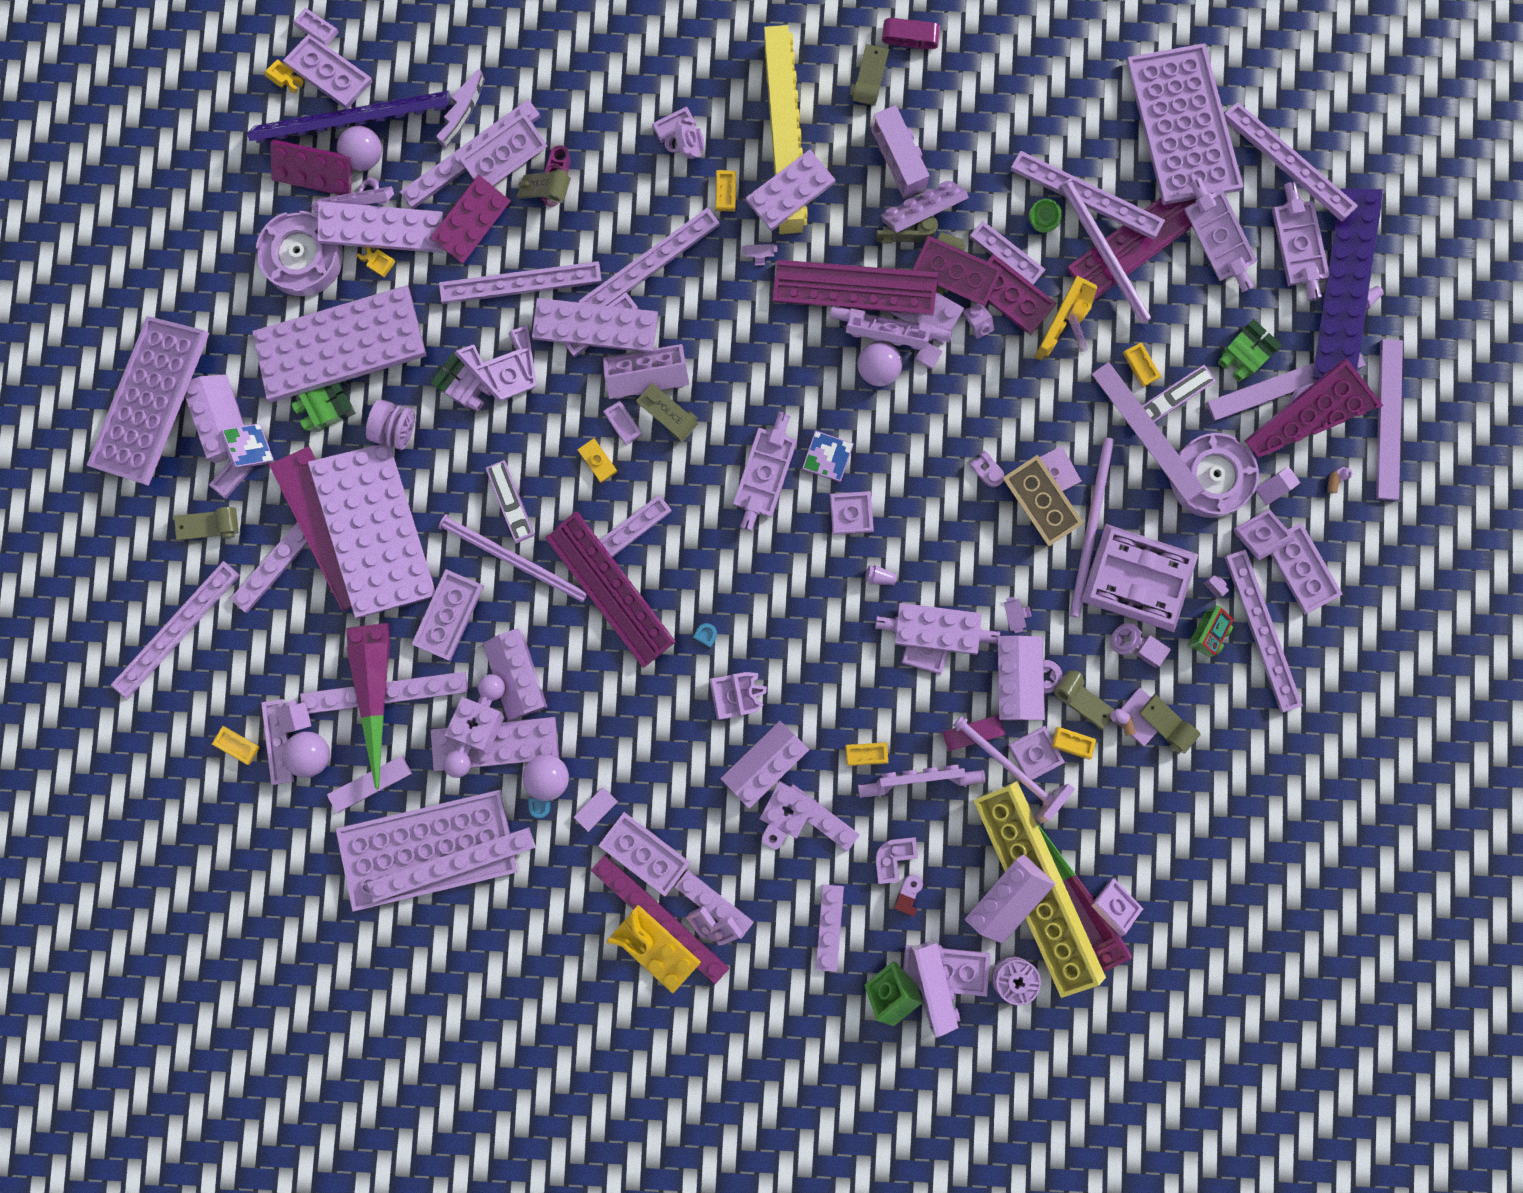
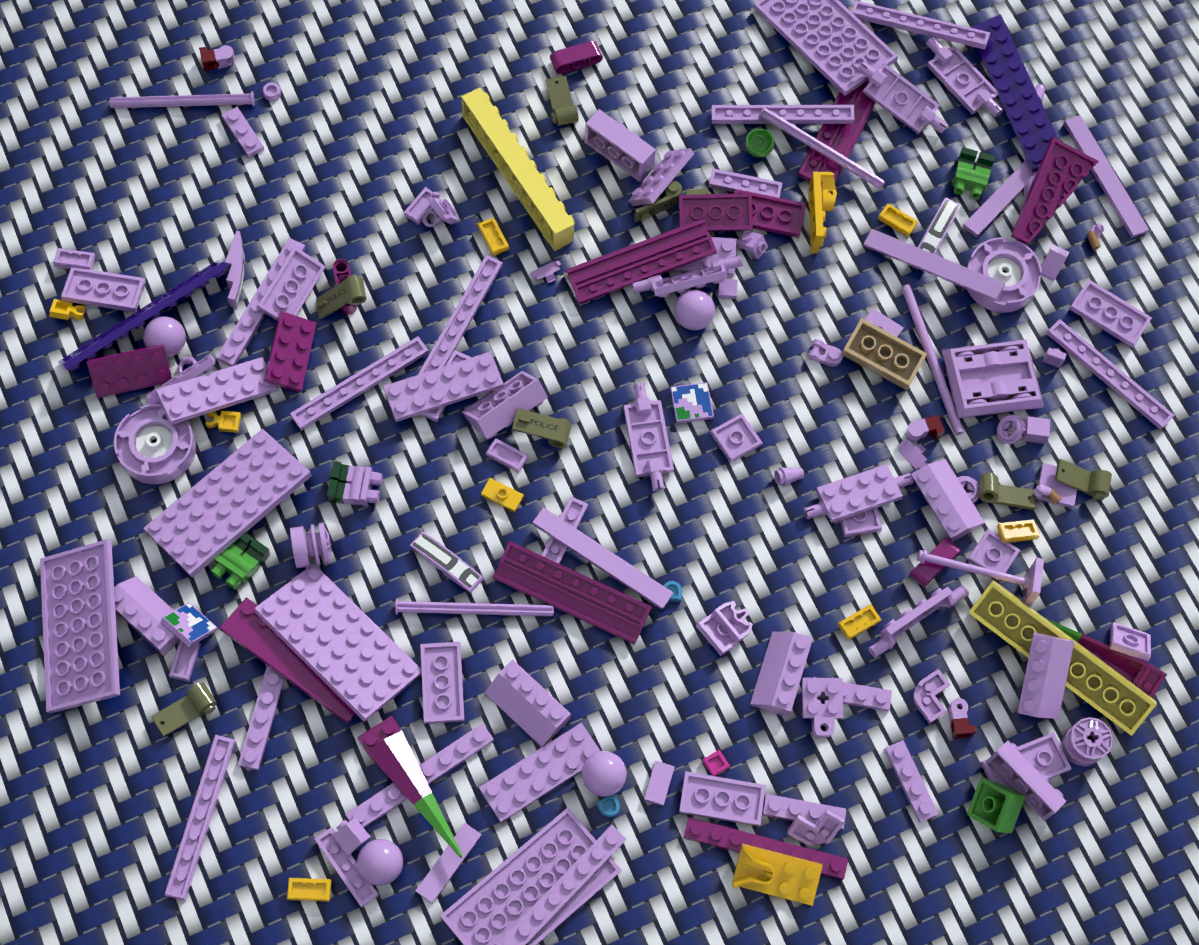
camera: 35 degrees left, 15 degrees down
lavender brick [443,674,505,778] -> none
lavender wing [454,325,537,402] -> none
lavender plate [746,149,835,231] -> none
lavender piece [1068,311,1088,355] -> none
slope [1187,605,1234,657] -> none
lavender tile [1234,509,1294,561] -> none
none -> lavender tile [532,507,673,610]
none -> dark pink tile [702,749,730,776]
none -> leg [905,415,945,442]

